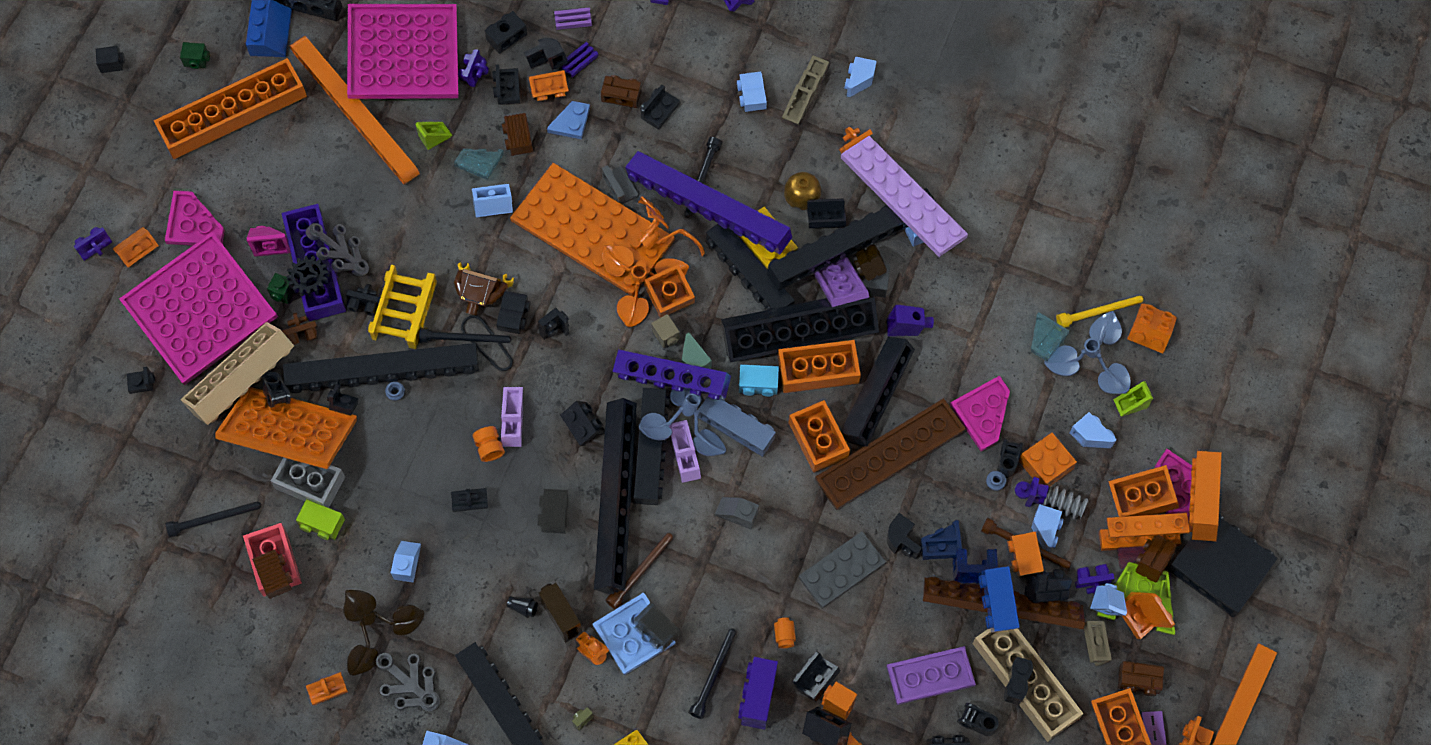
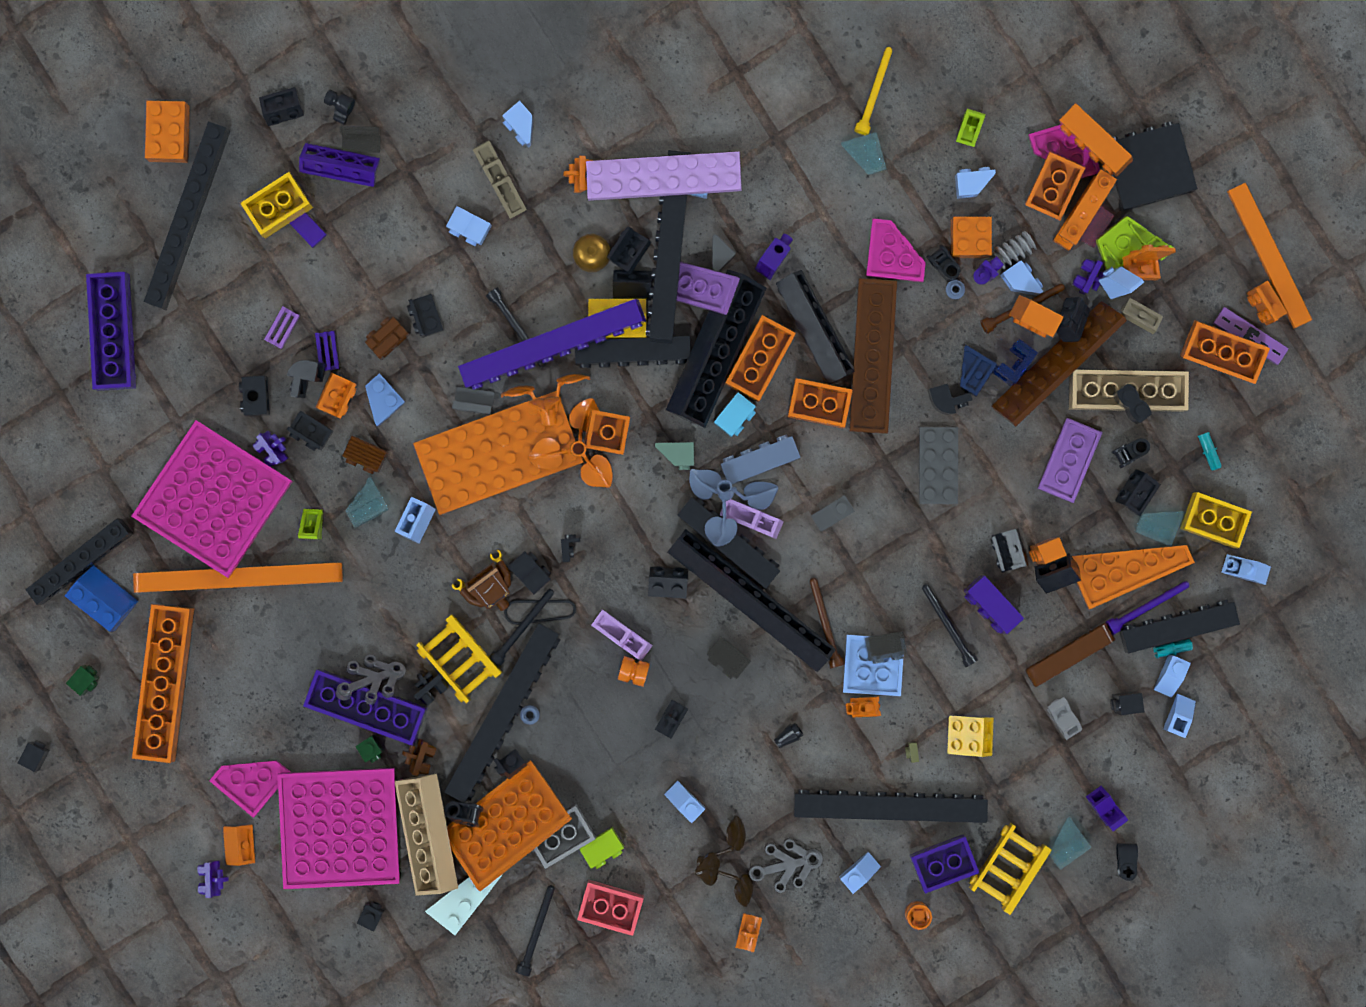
camera: 55 degrees left, 20 degrees up
dark pink slope [247,226,291,257] -> none
reddish brown brick [252,549,293,599] -> none
black gear [286,256,329,297] -> none
dark brown brick [539,583,583,643] -> none
dark purple brick [613,349,731,400] -> none
dark tan brick [651,314,680,348] -> none
orange brick [774,618,796,649] -> none
dark brown brick [854,244,887,281] -> none
blue piece [979,566,1020,633] -> none
sand blue plant [1044,311,1131,394] -> none
reddish brown brick [1118,661,1164,696] -> none
orange bracket [1127,304,1177,354] -> none
reddish brown brick [1135,535,1177,583] -> none
none -> light aqua wing [425,874,503,935]
none -> black panel [613,270,652,301]

